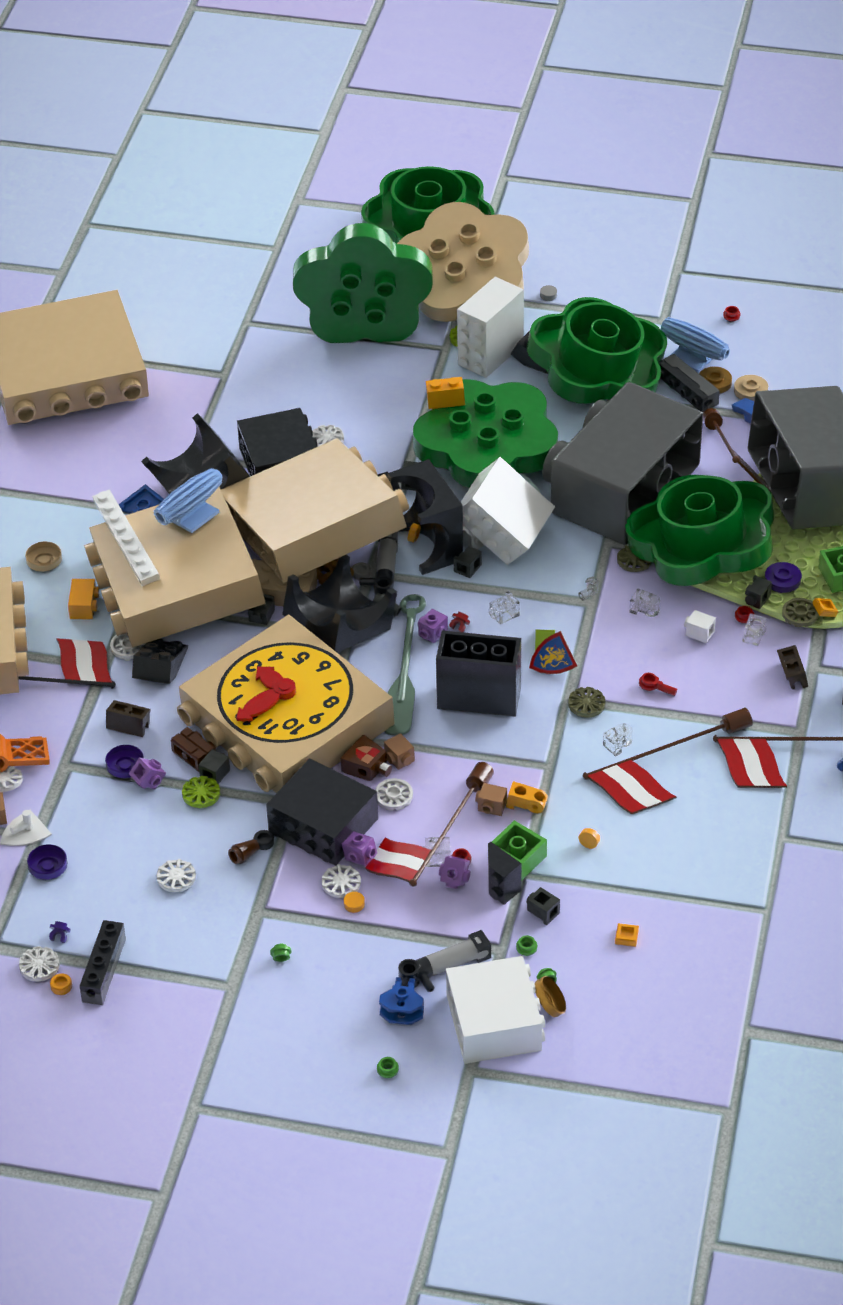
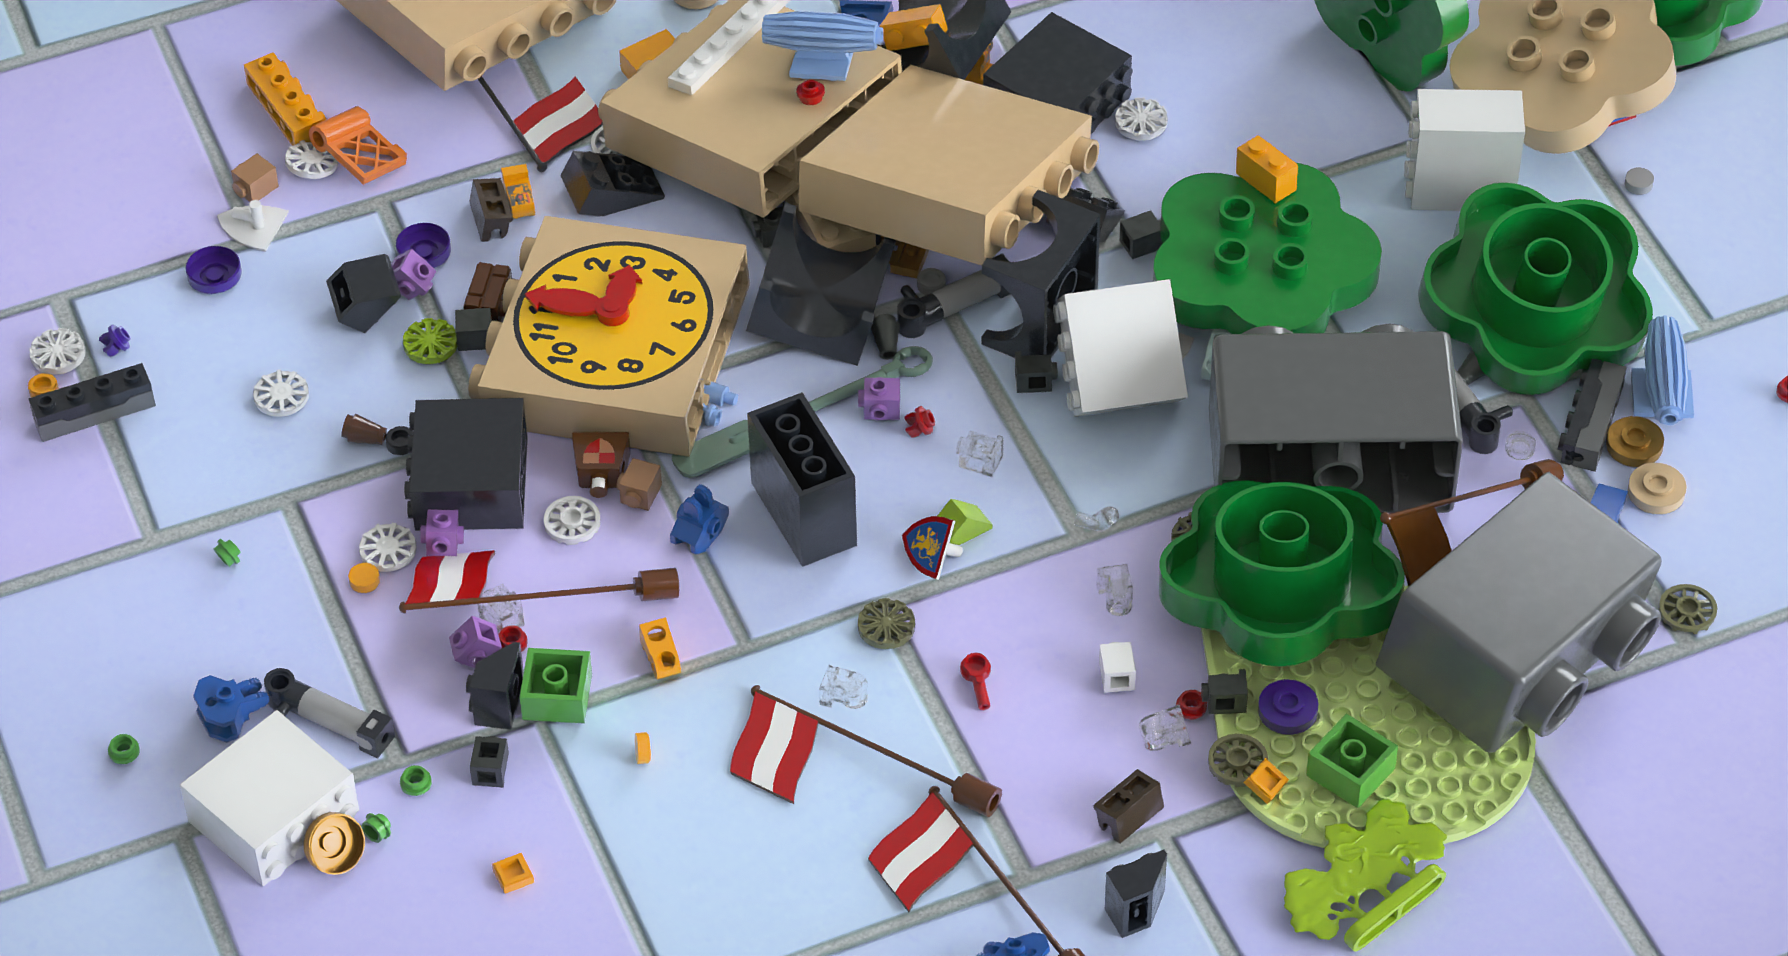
camera: 55 degrees right, 5 degrees up
medium nougat brick [475,783,507,816] -> none
none -> black slope [326,254,401,333]
none -> light orange leg [501,164,535,219]
none -> blue hinge [670,484,729,555]
none -> red plate [796,80,825,105]
none -> light orange brick [880,4,948,51]

